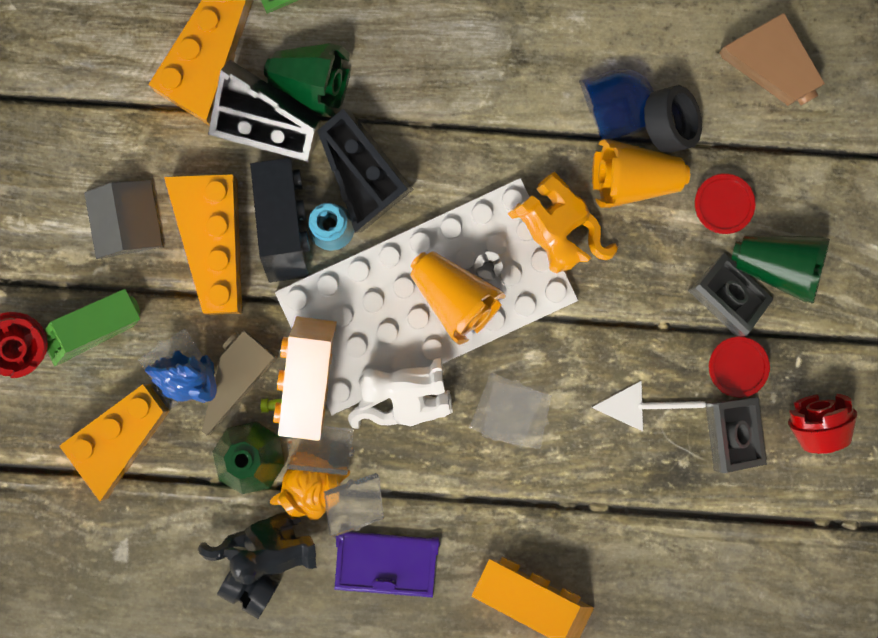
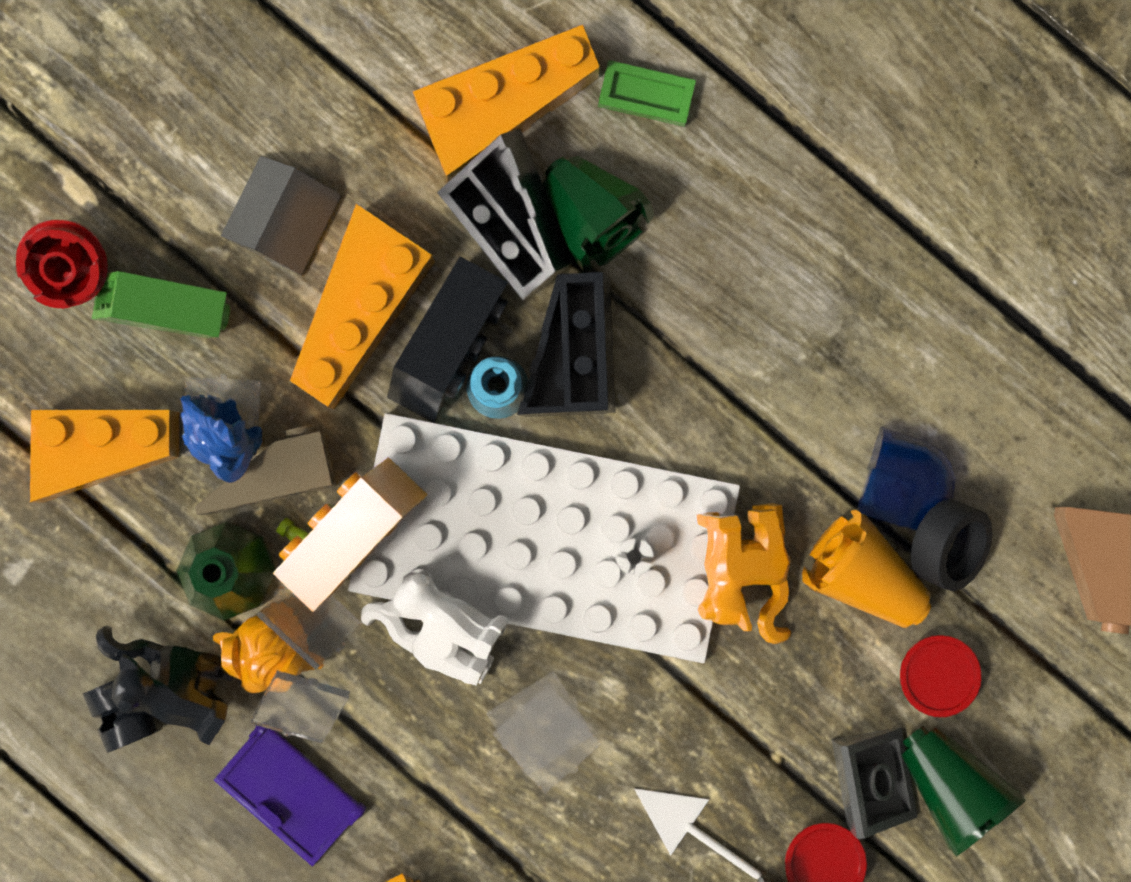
camera: 30 degrees right, 0 degrees up
light orange cone [410,251,506,345] -> none

